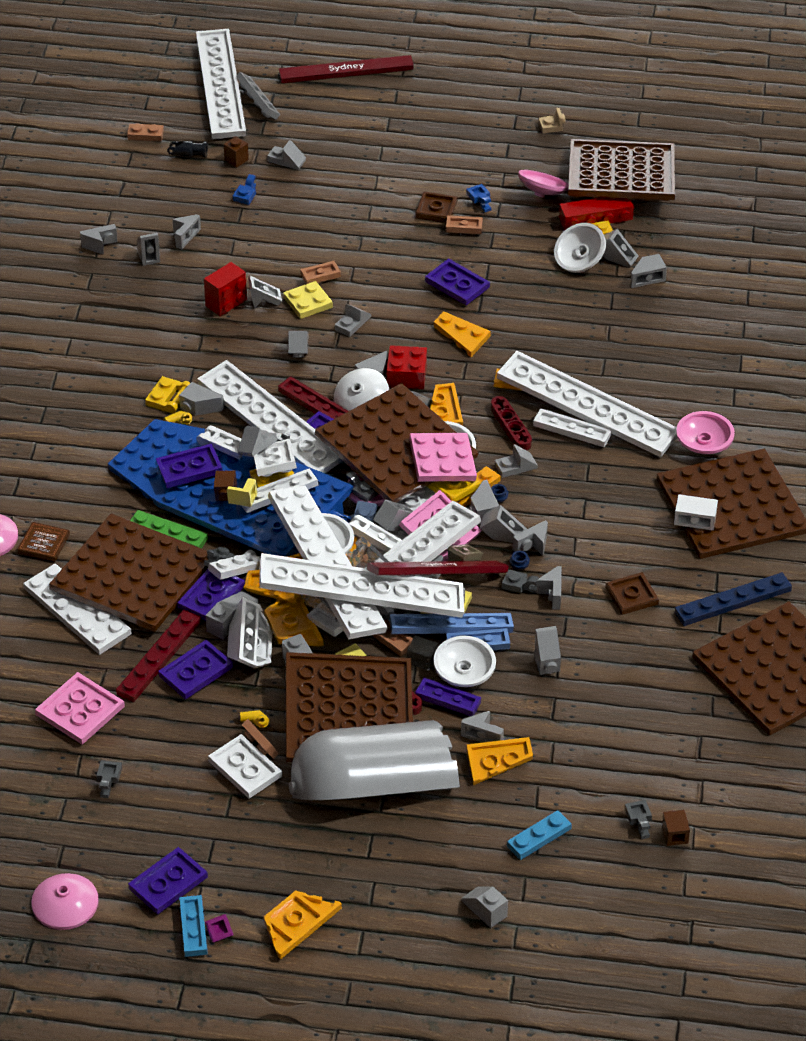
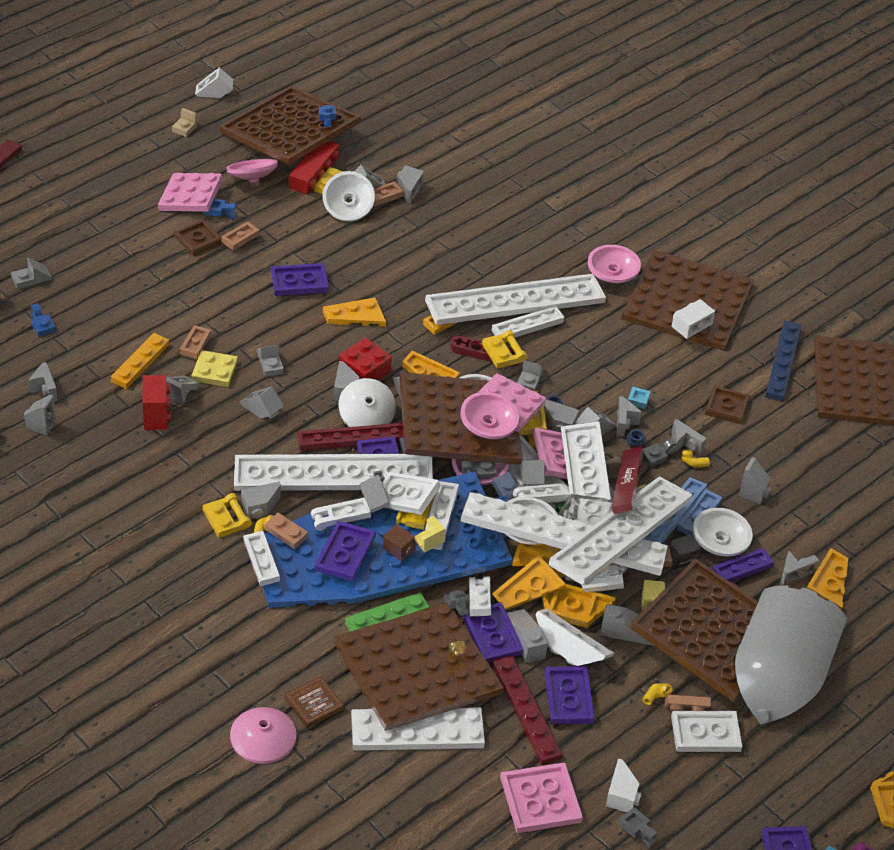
camera: 55 degrees left, 0 degrees up
none -> light orange plate [110,333,169,389]
none -> bright pink plate [158,173,223,211]
none -> white slope [195,67,233,98]
none -> white plate [243,531,280,586]
none -> nougat plate [264,513,308,549]
none -> blue plate [319,105,336,127]
none -> nougat plate [373,182,403,207]
none -> clear yellow plate [448,640,469,656]
none -> bright pink dish [460,392,519,439]
none -> yellow plate [482,330,528,368]
none -> white slope [606,759,641,812]
none -> medium azure plate [628,387,651,409]
none -> yellow arm [681,450,710,468]

